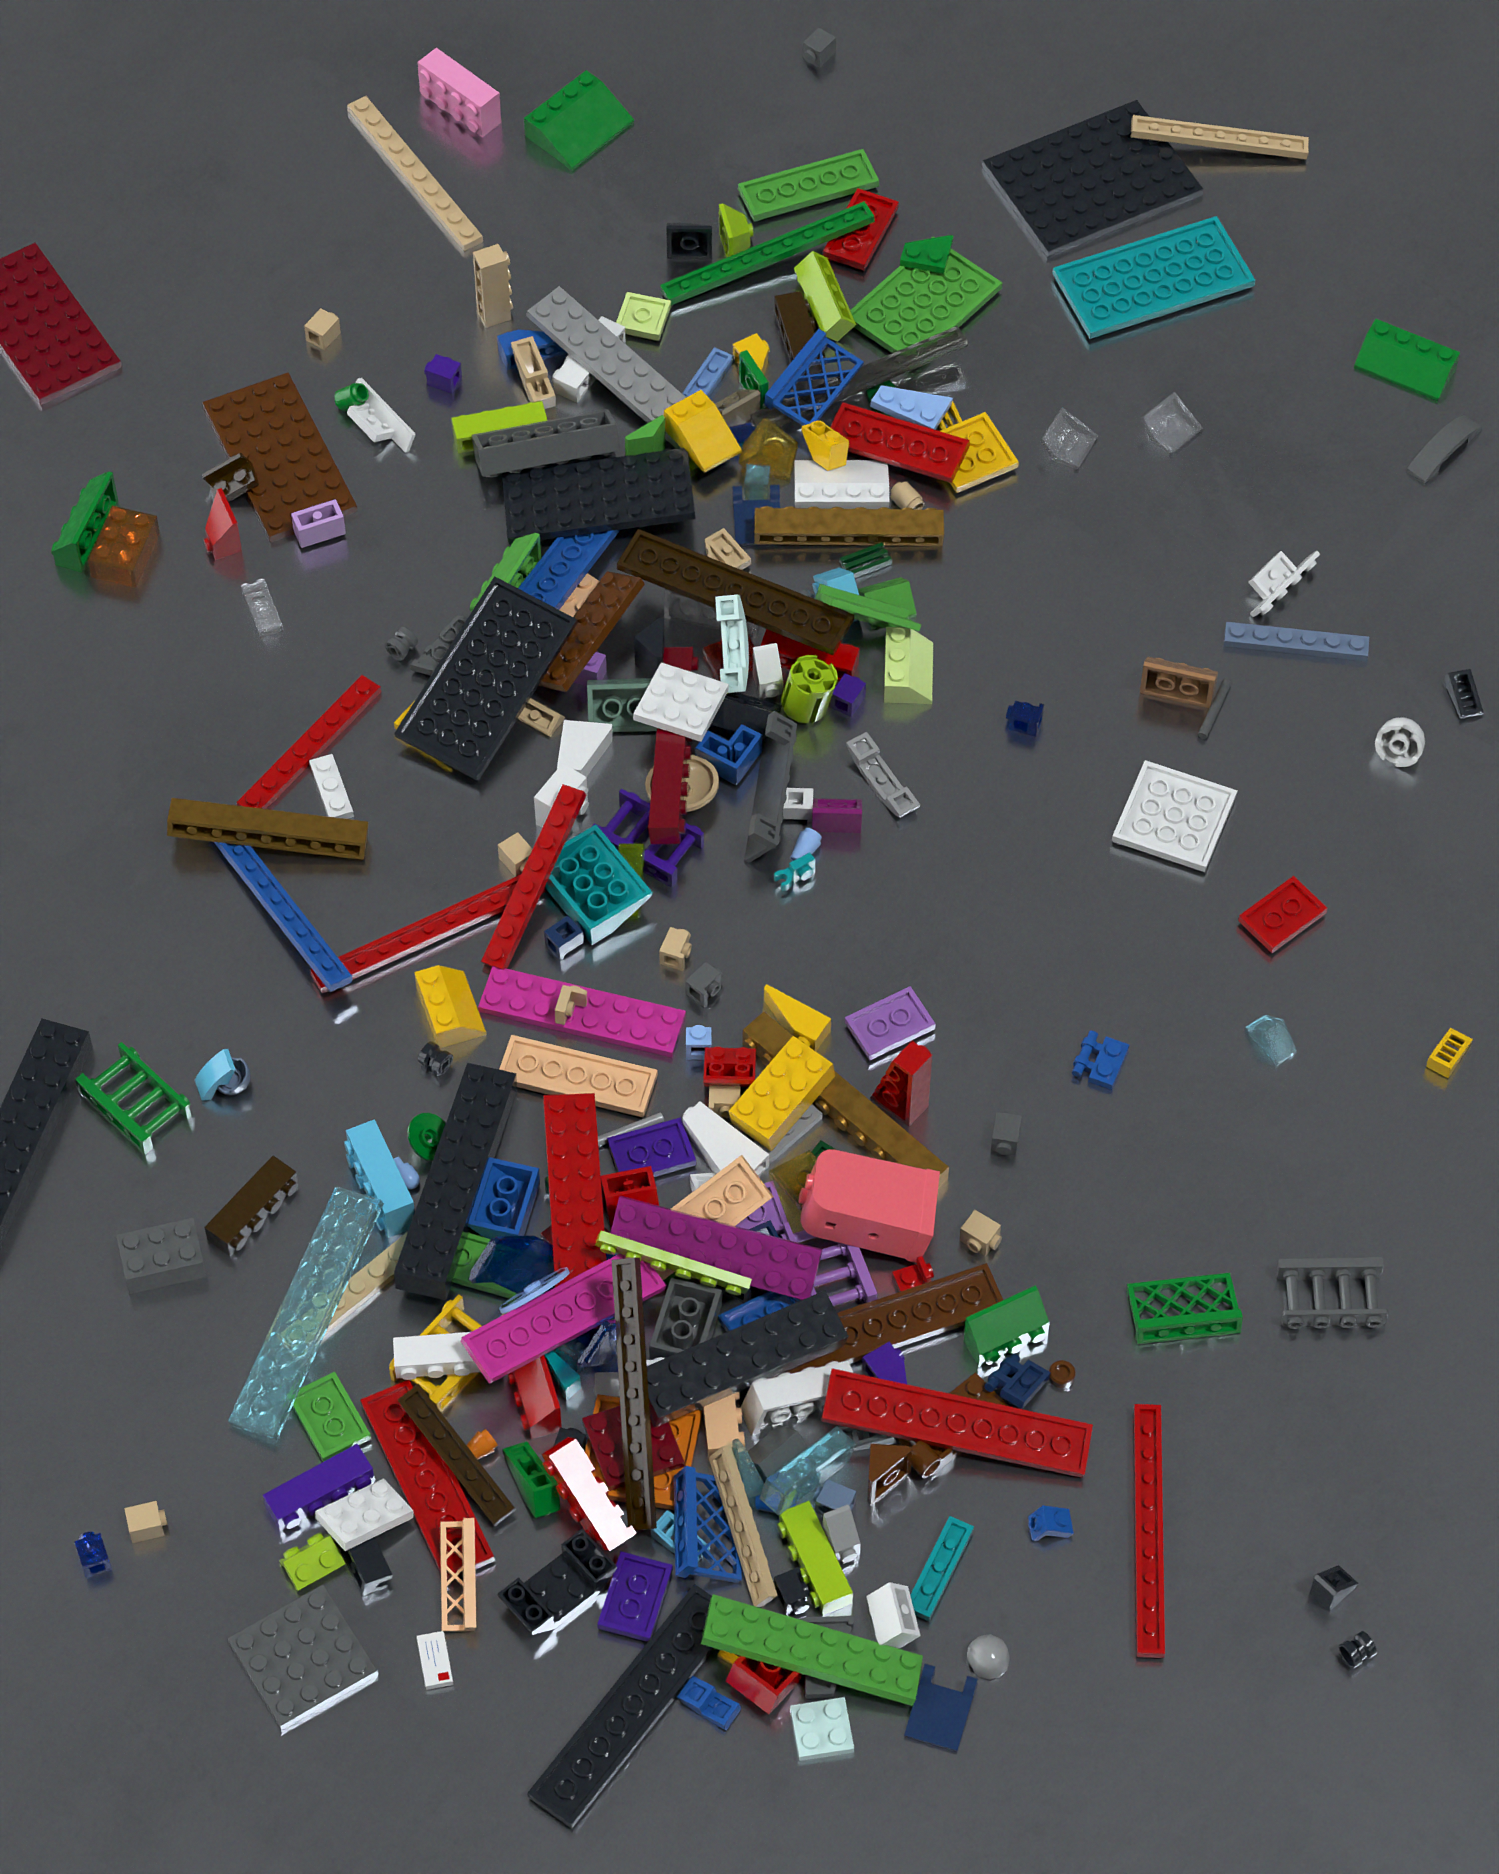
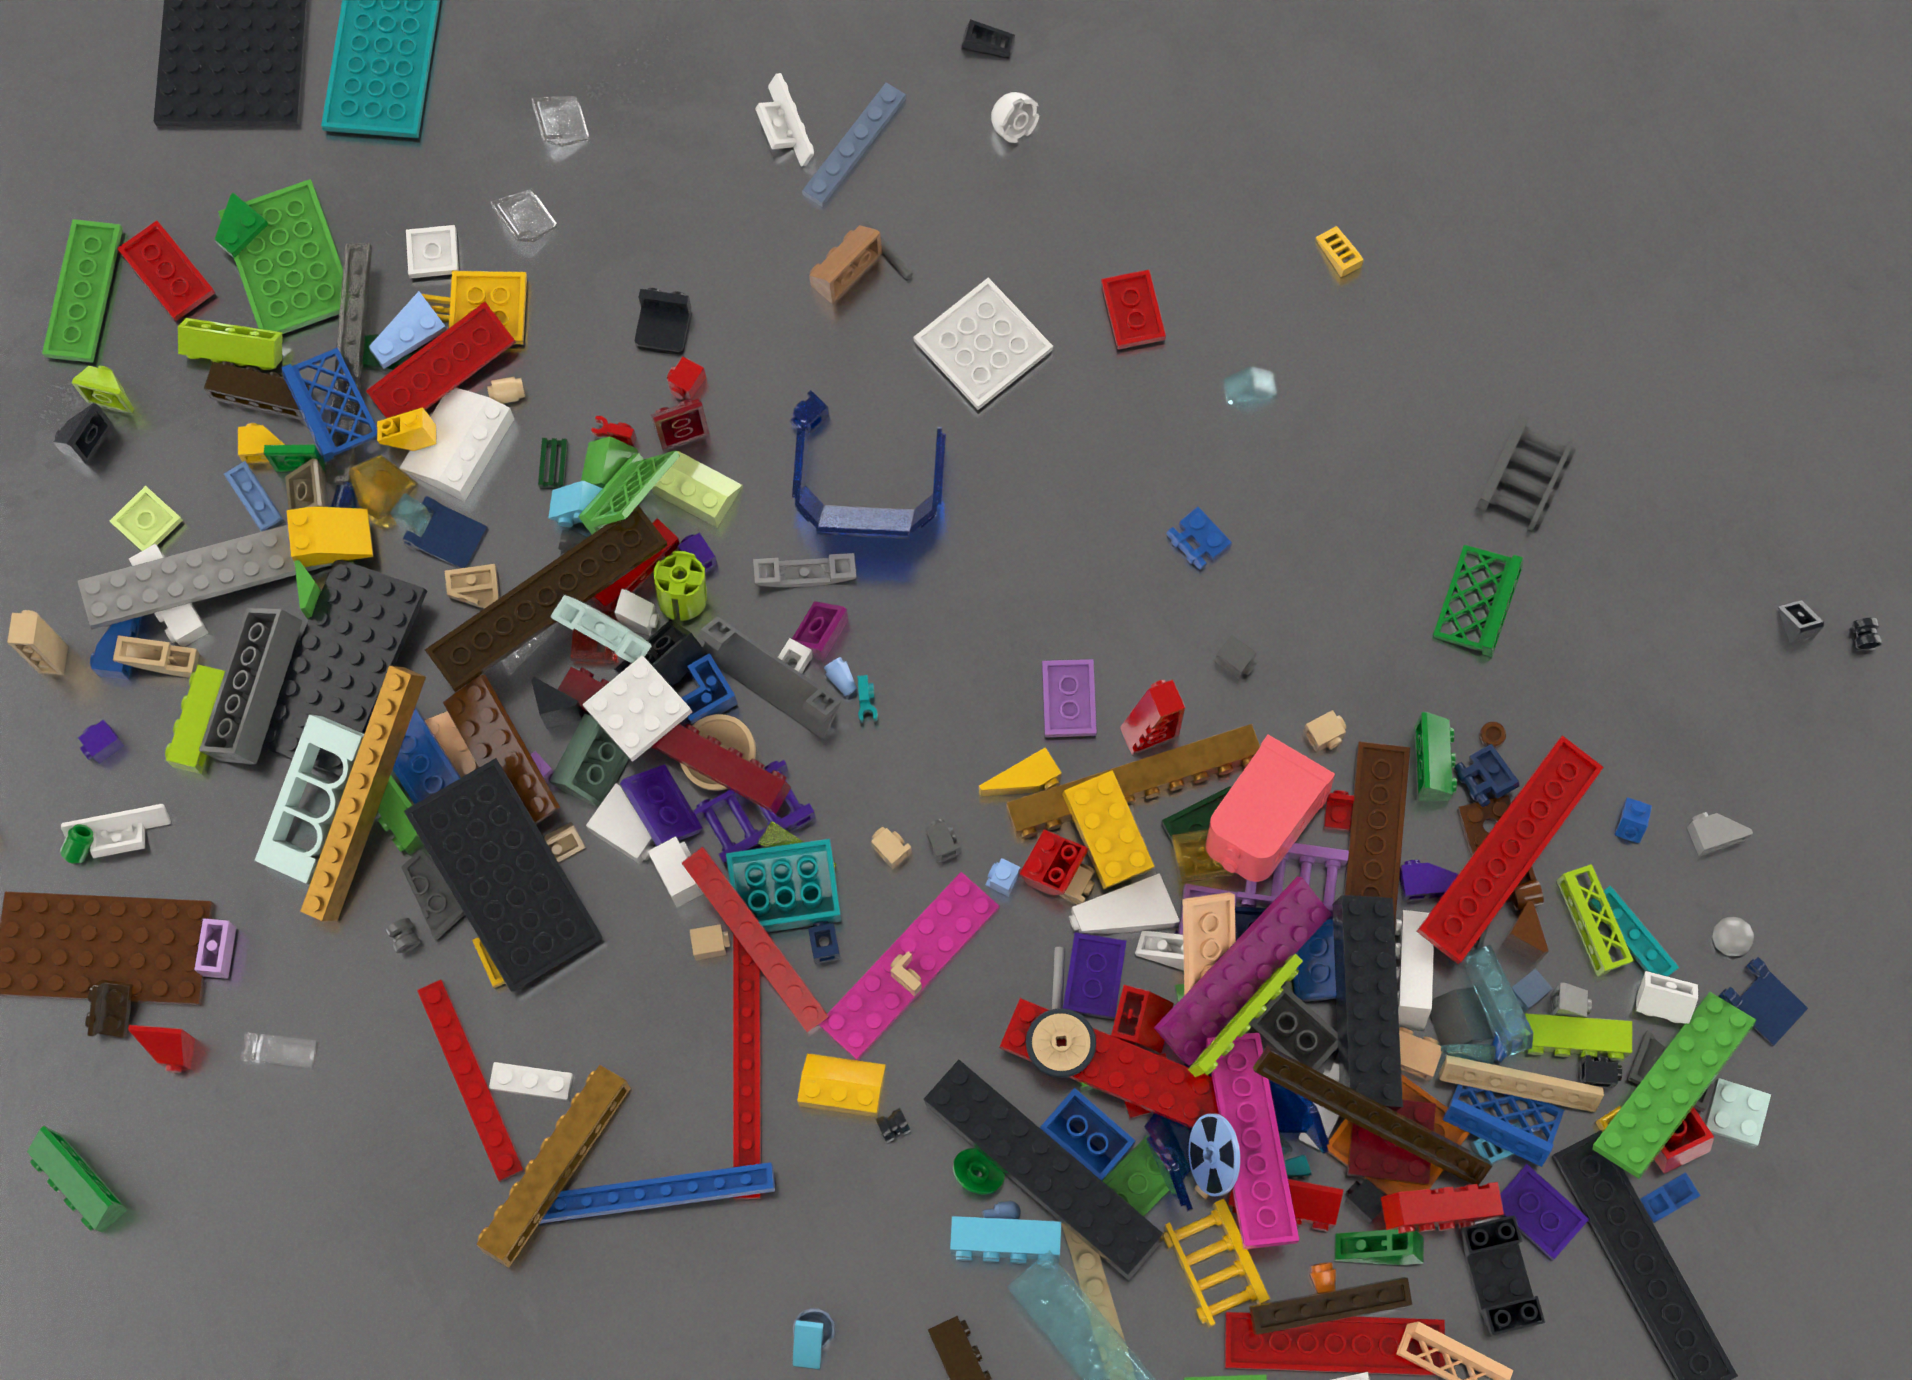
camera: 60 degrees left, 15 degrees up
clear orange brick [88,506,160,588] -> none
white brick [393,1332,481,1380] -> none
light nougat plate [499,1035,658,1118] -> none
green plate [660,201,875,305] -> none
pearl gold brick [754,506,944,546] -> none
red plate [1134,1404,1165,1658] -> none
none -> light aqua fence [255,714,364,884]
none -> pearl gold brick [300,666,426,921]
none -> white plate [406,225,459,278]
none -> red plate [591,416,637,447]
none -> dark purple plate [620,764,703,846]
none -> black bracket [634,288,692,352]
none -> dark red slope [651,399,710,450]
none -> red brick [667,356,706,399]
none -> clear blue piece [792,420,947,539]
none -> tan wheel [1026,1008,1096,1078]
none -> lime fence [1556,864,1634,977]
none -> light grey slope [1687,812,1753,856]

